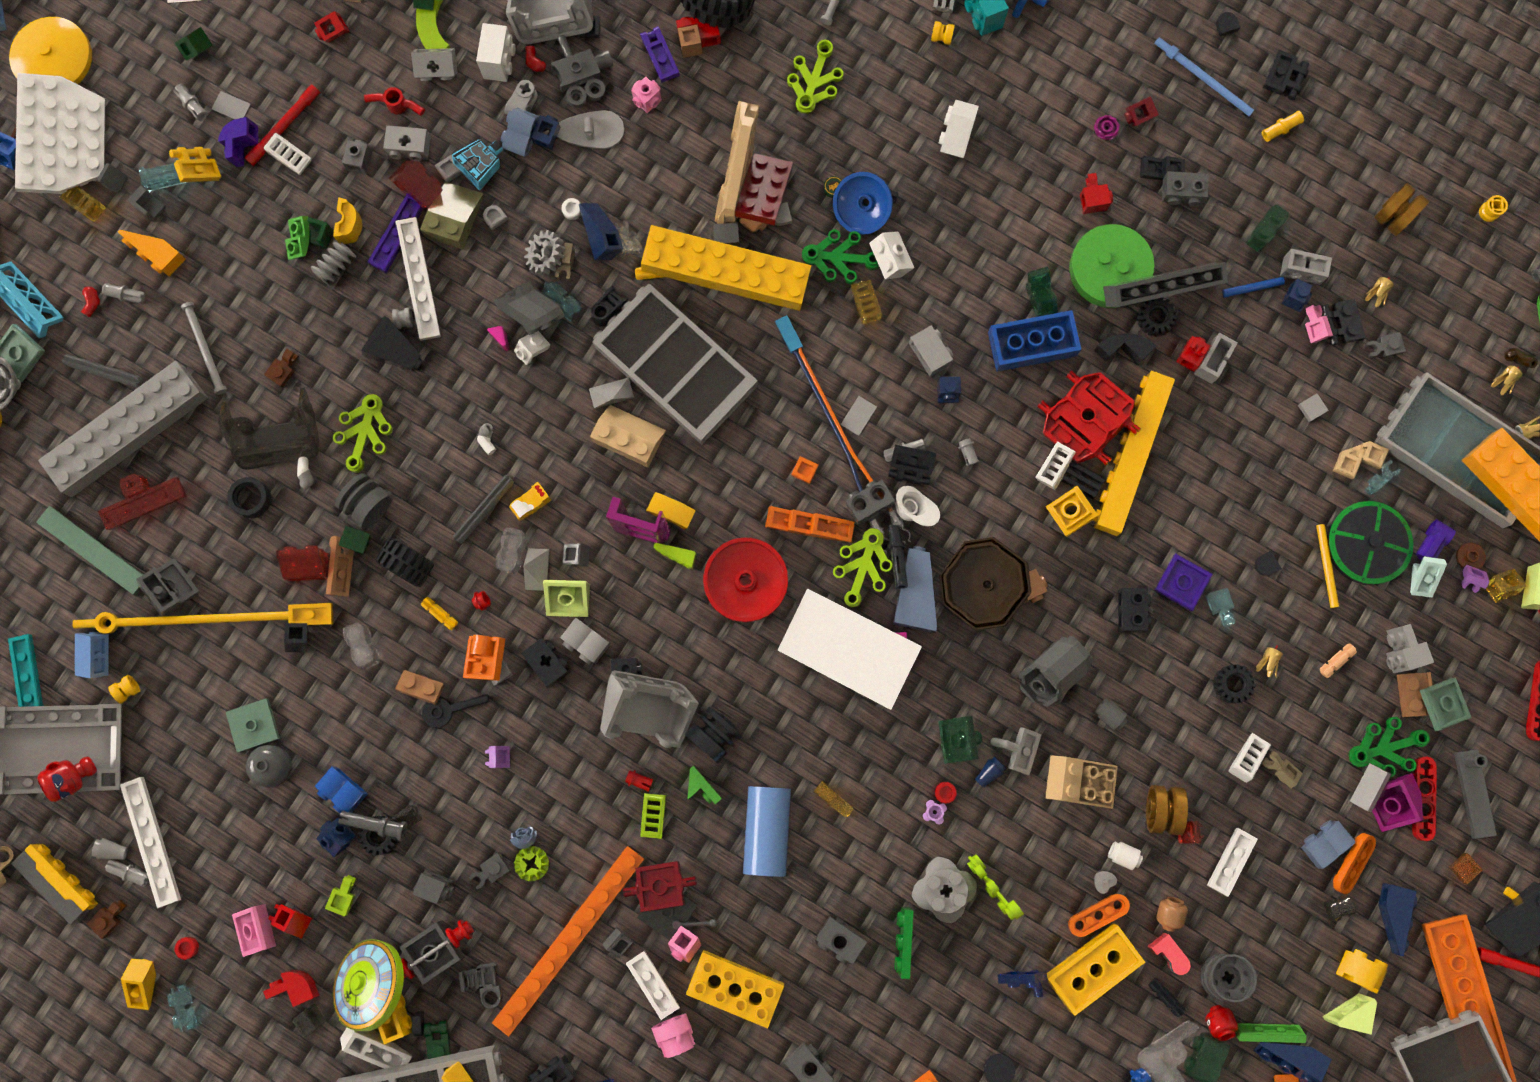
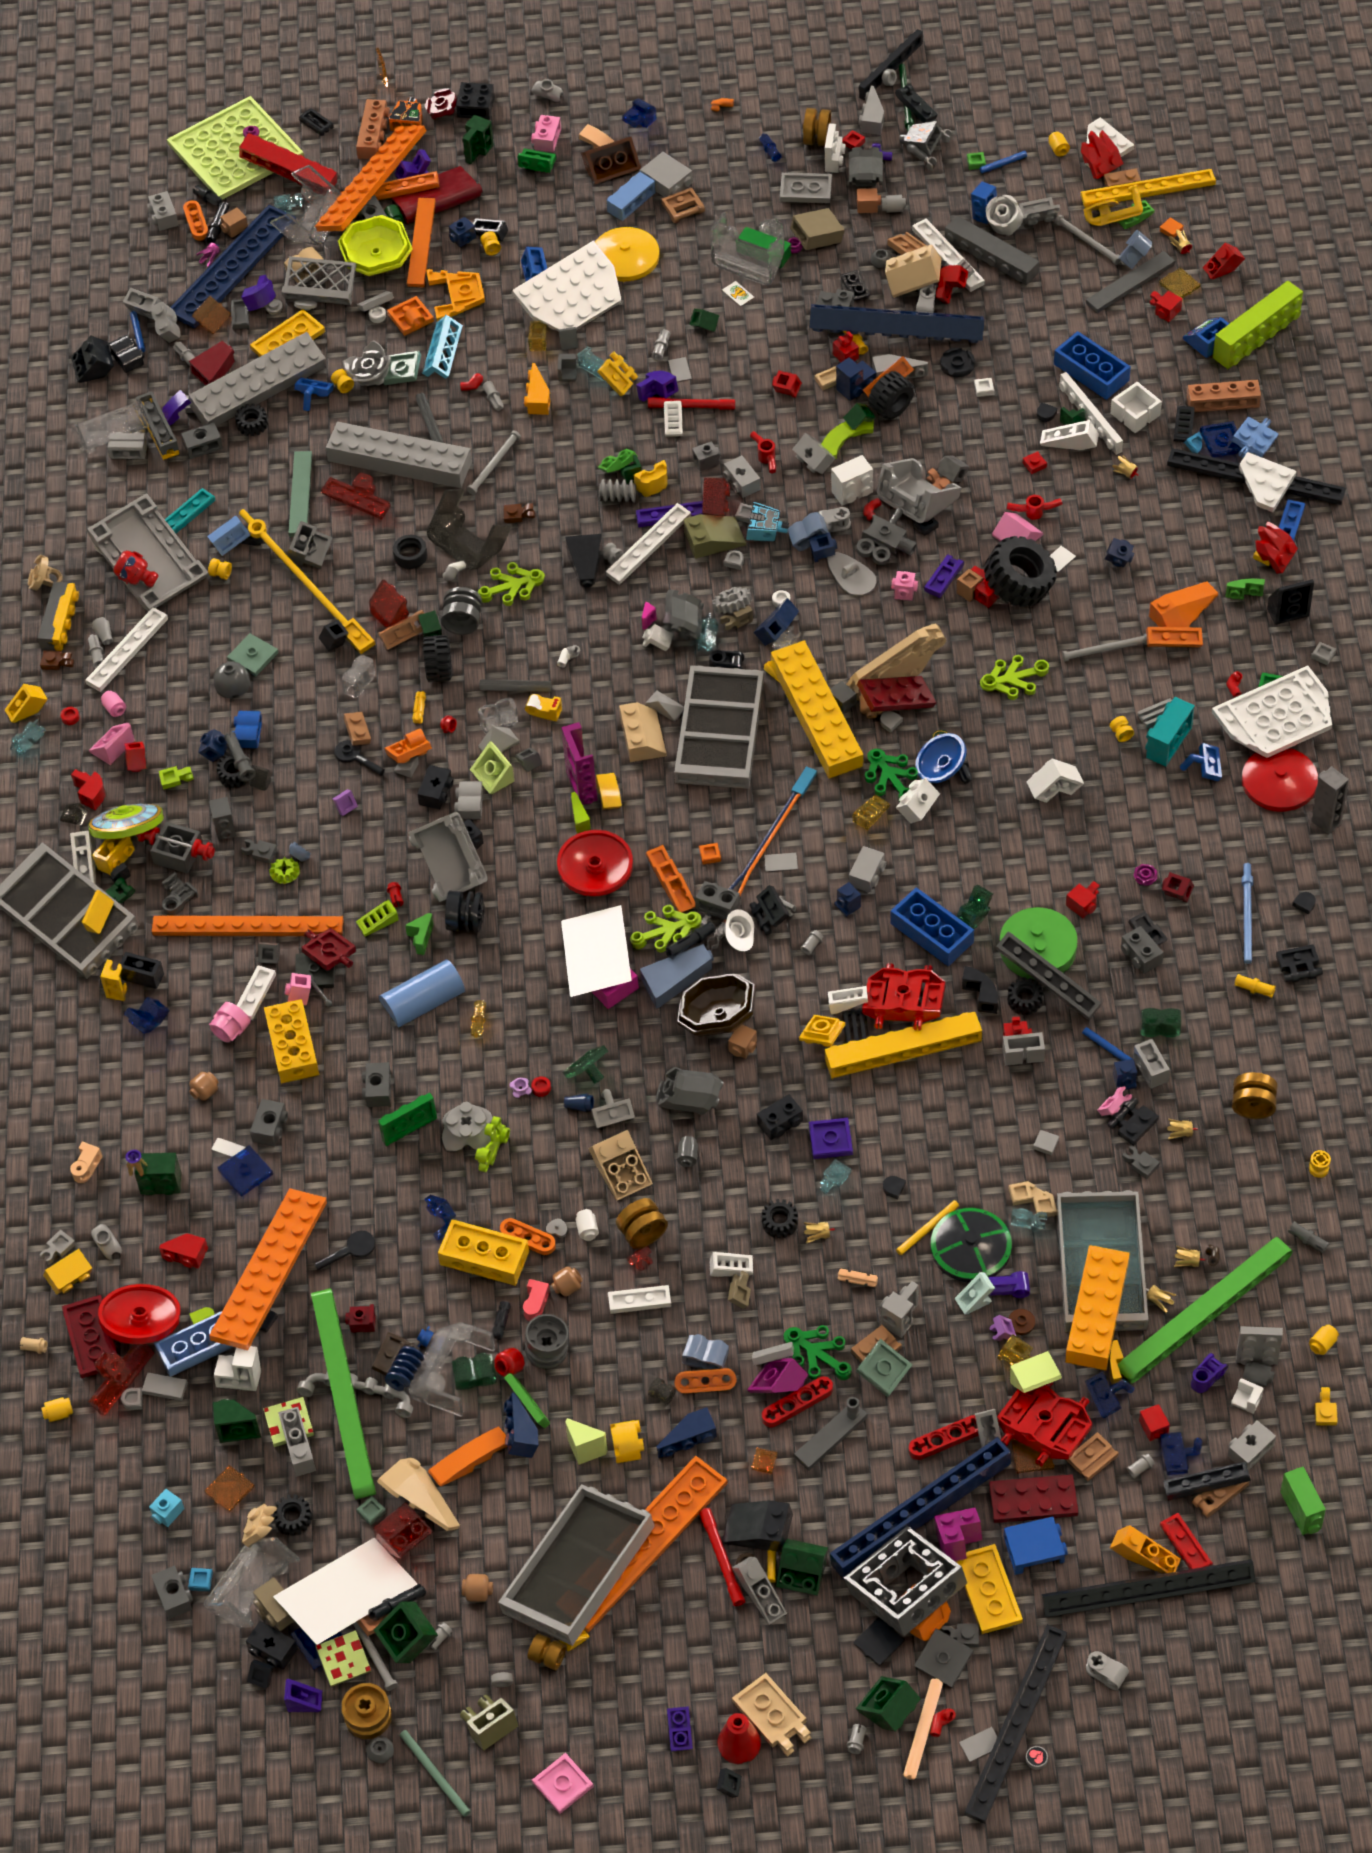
camera: 55 degrees right, 25 degrees down
none -> bright pink brick [101,691,126,717]

